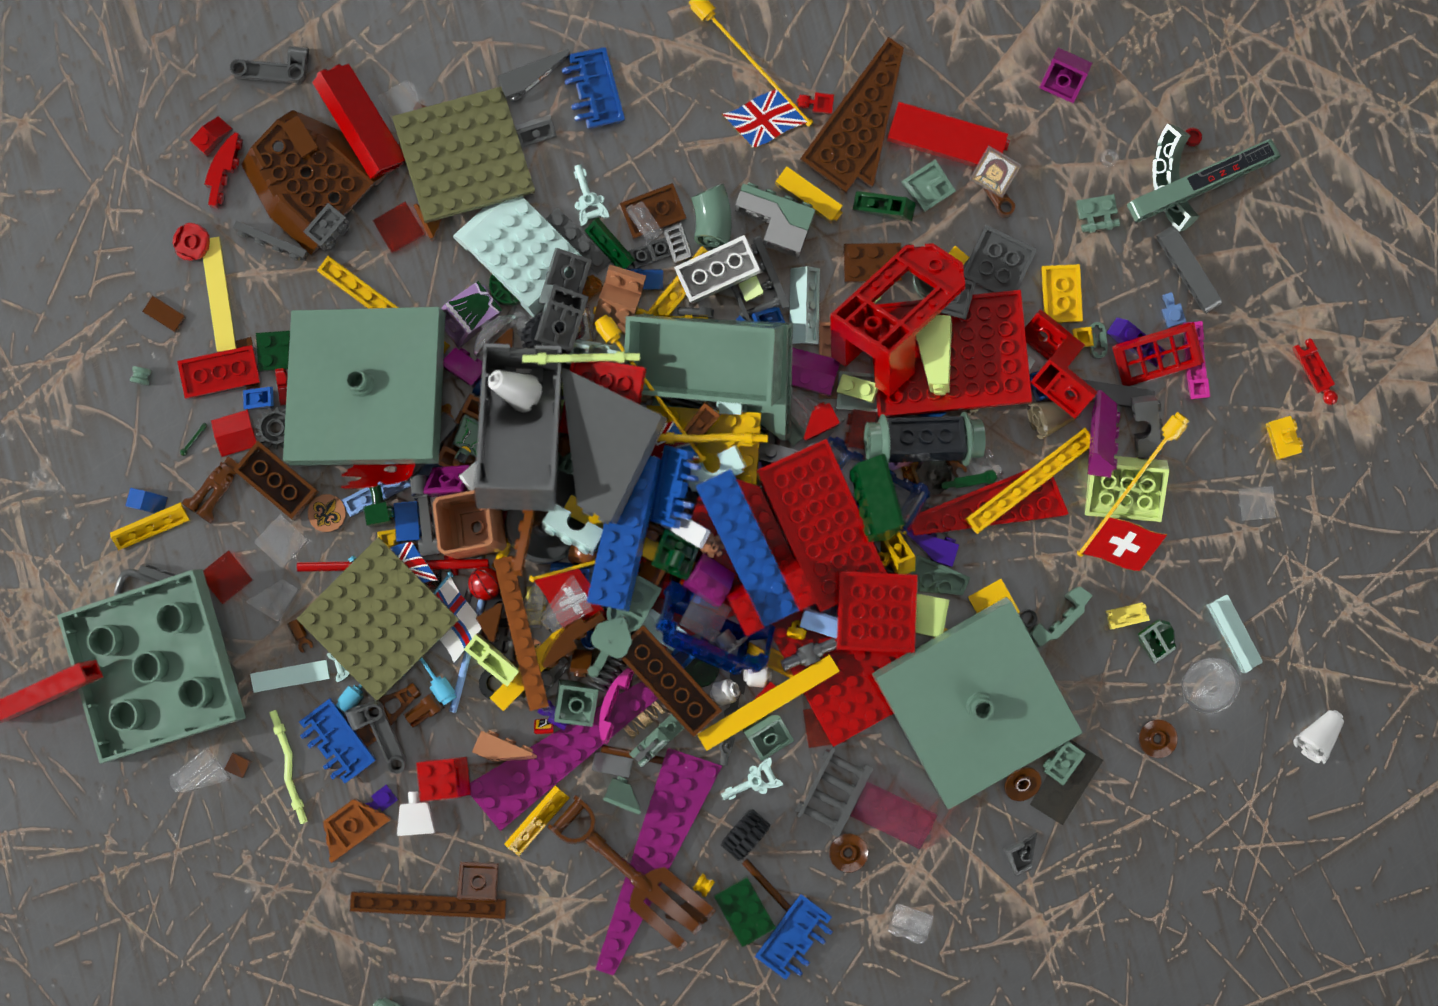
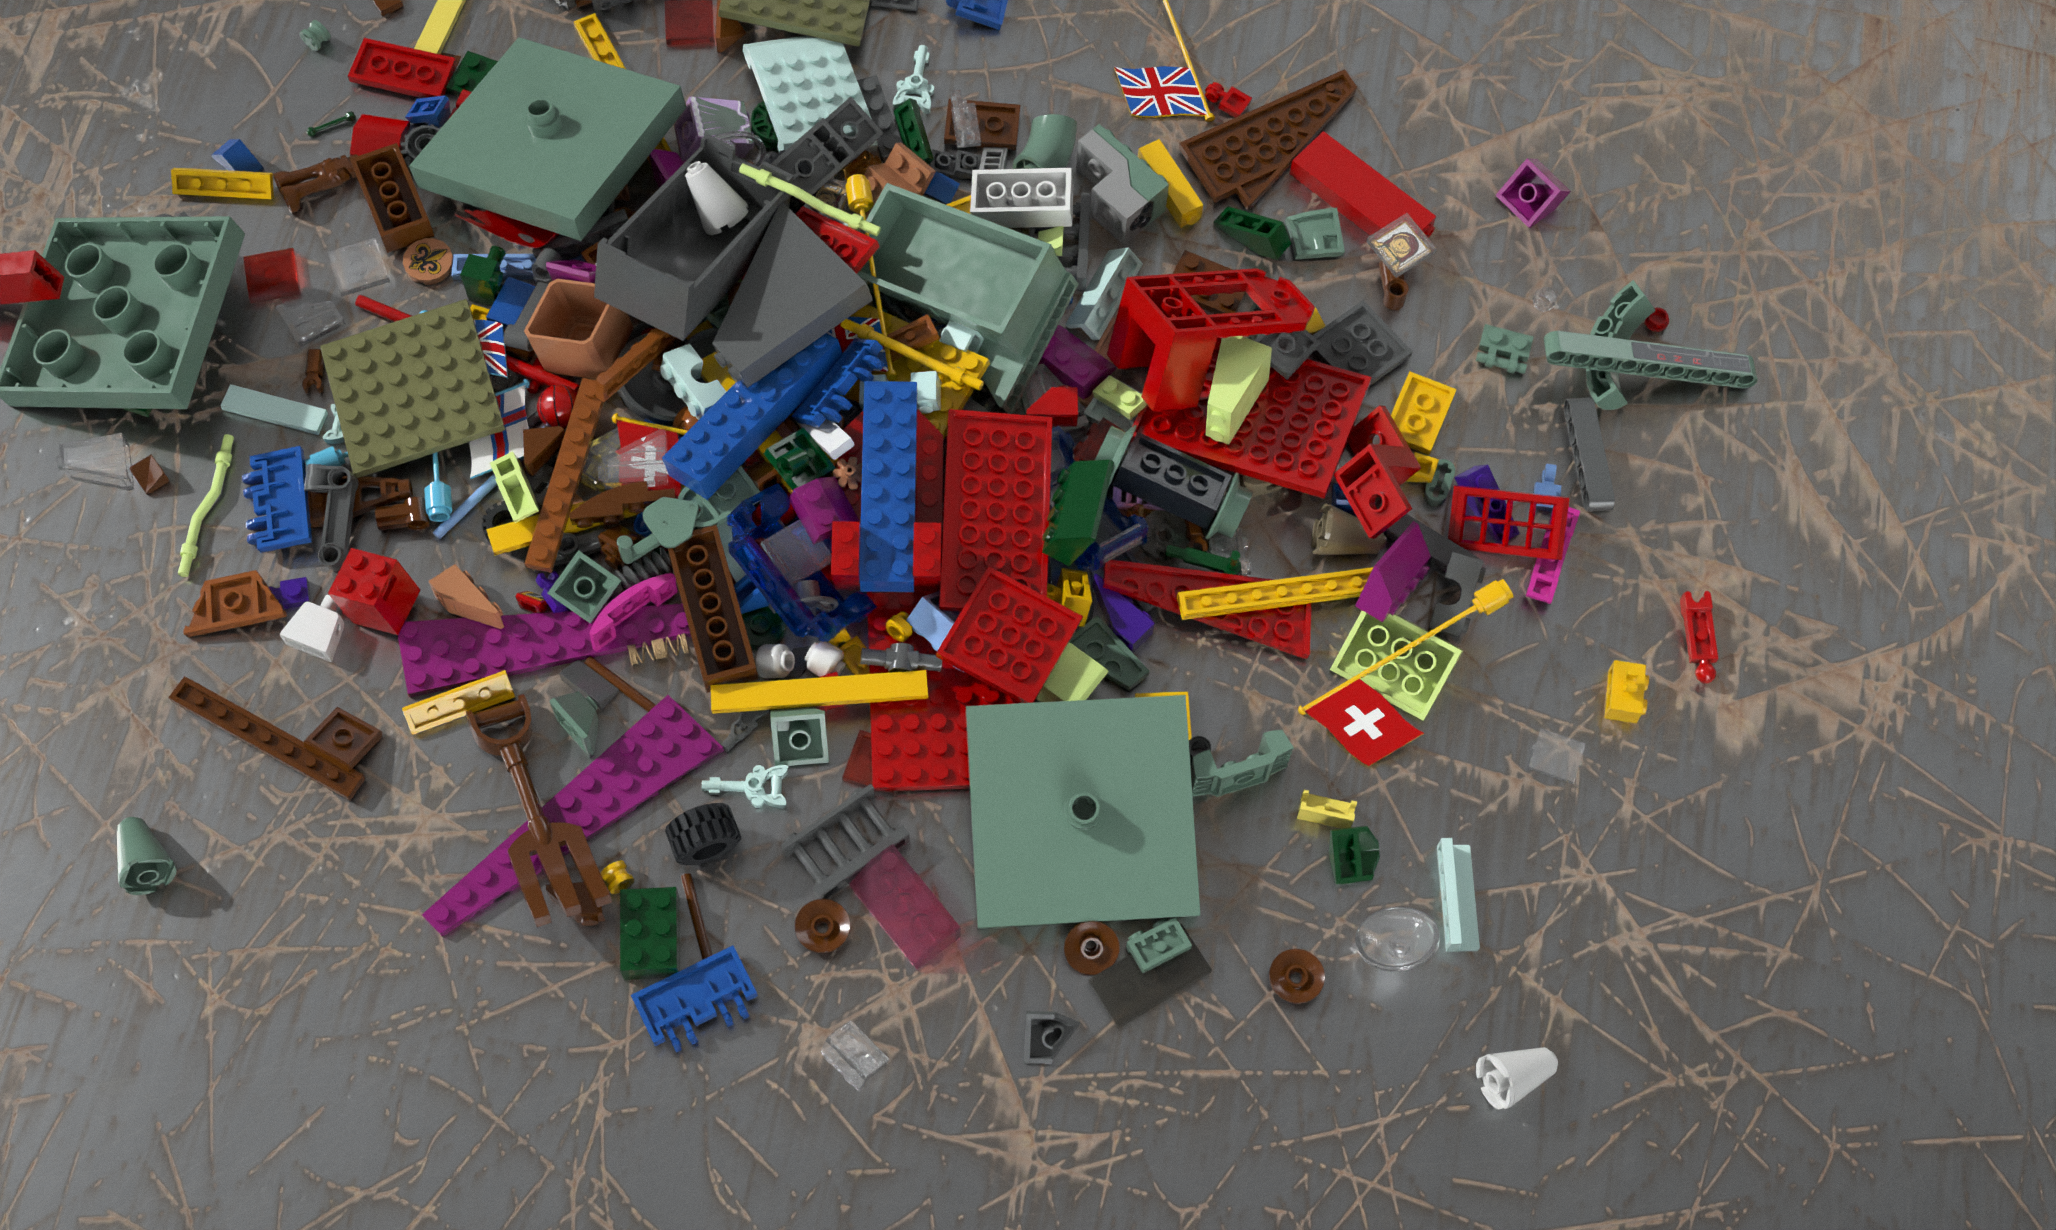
camera: 25 degrees right, 20 degrees down
sand green plate [629,714,684,767] -> none

